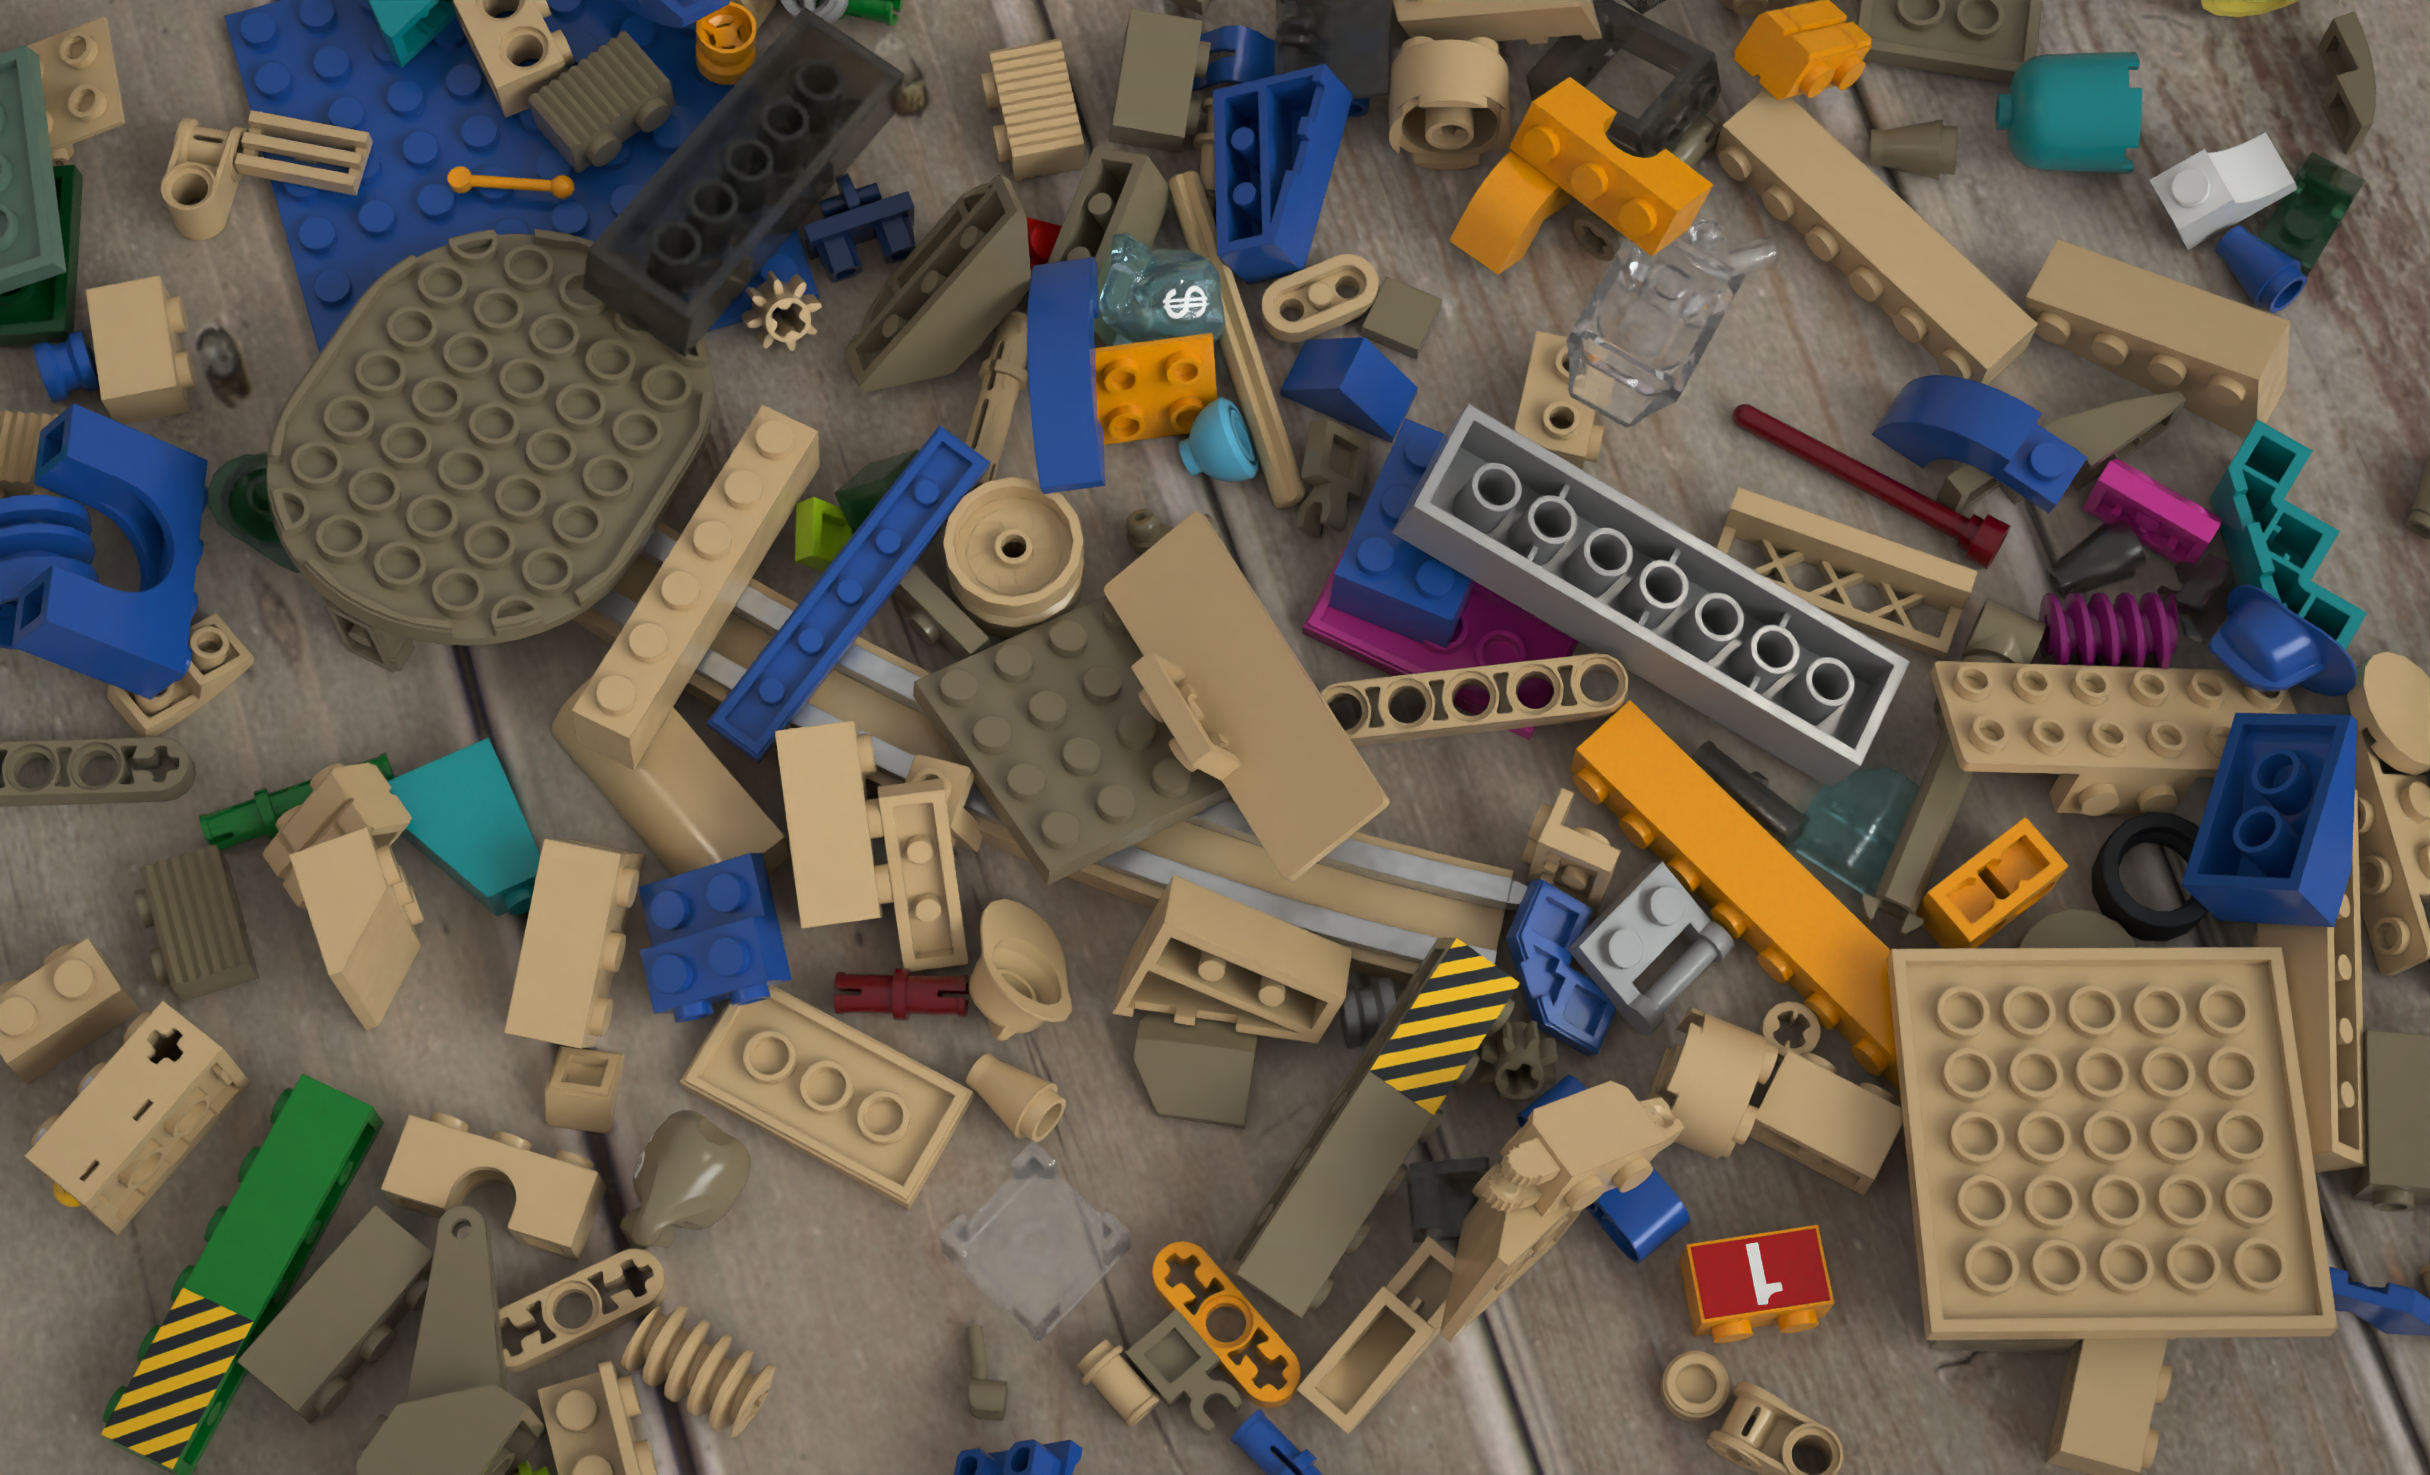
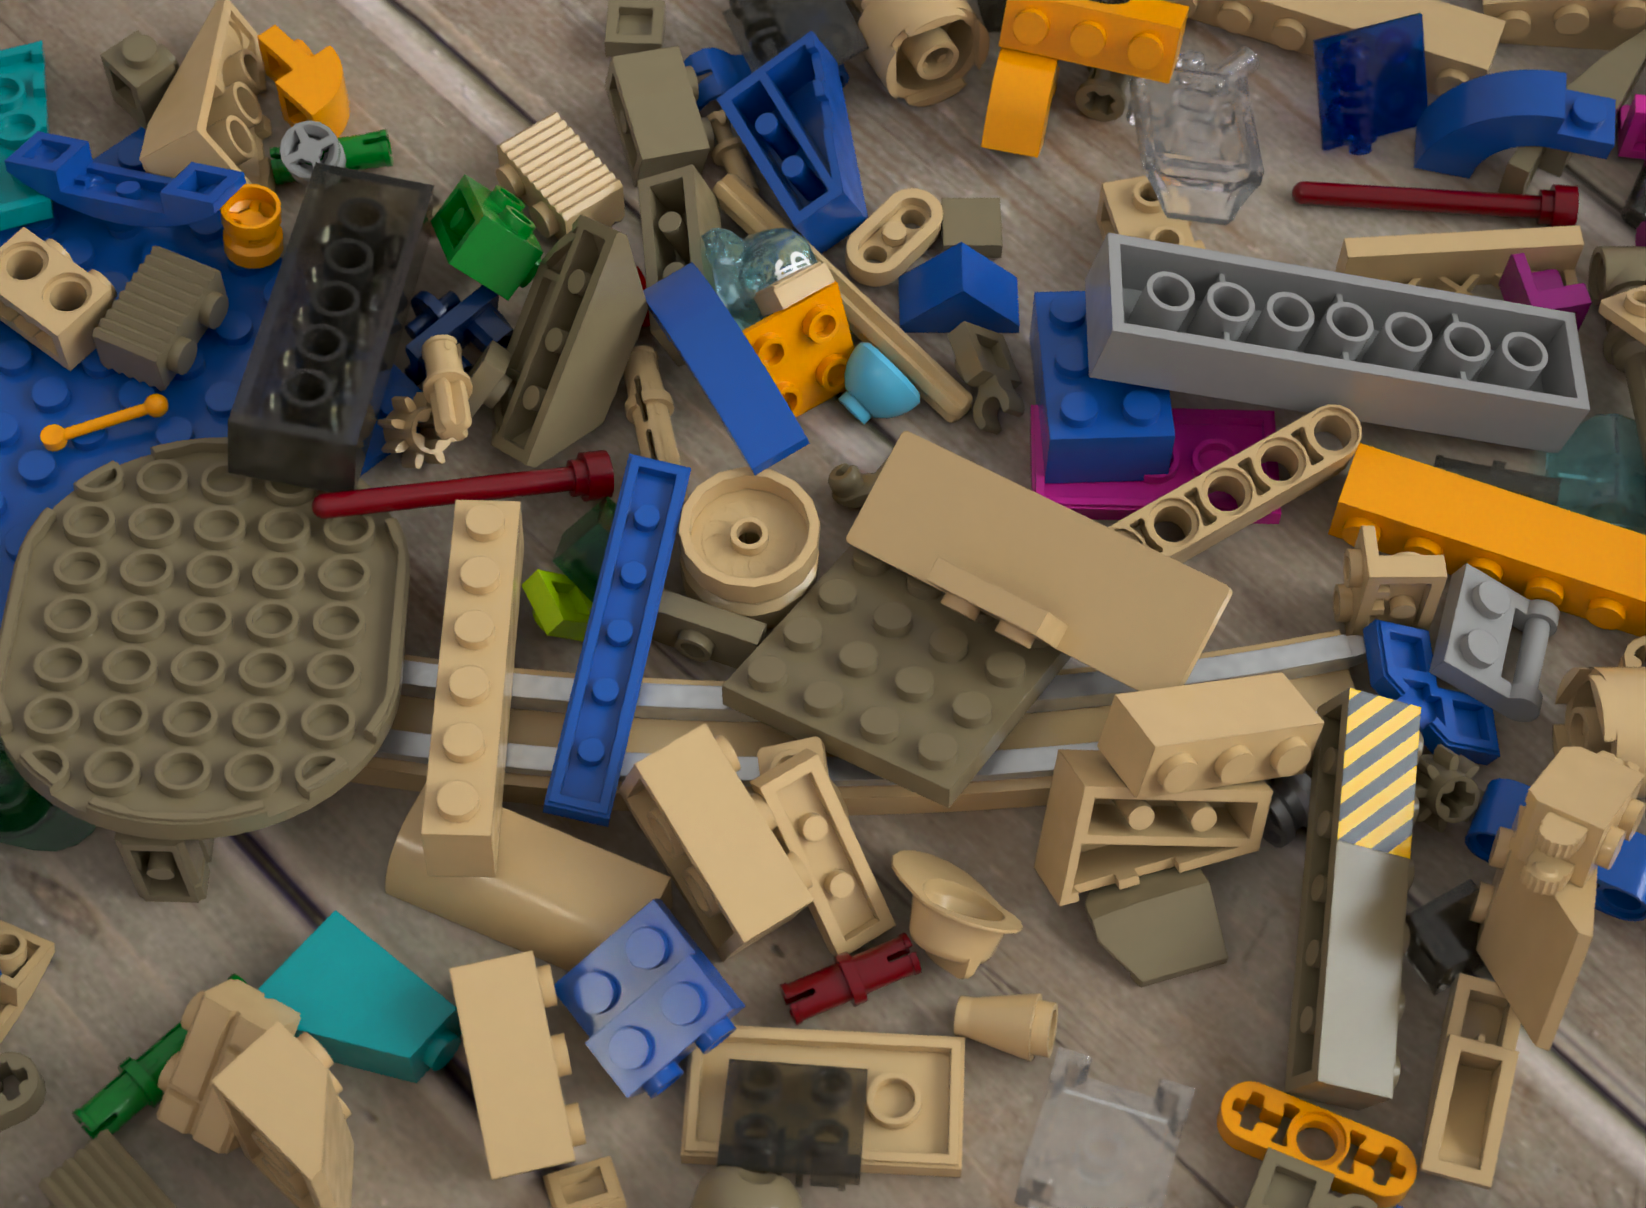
camera: 25 degrees left, 10 degrees down
none -> dark red piece [312,450,614,519]
none -> tan axle [421,334,473,442]
none -> green brick [430,174,544,301]
none -> dark tan plate [467,340,512,418]
none -> clear smoke hinge [717,1059,868,1192]
none -> tan tile [753,261,835,317]
none -> tan brick [1097,672,1324,799]
none -> clear blue hinge [1313,13,1428,155]
none -> magenta panel [1498,252,1592,331]

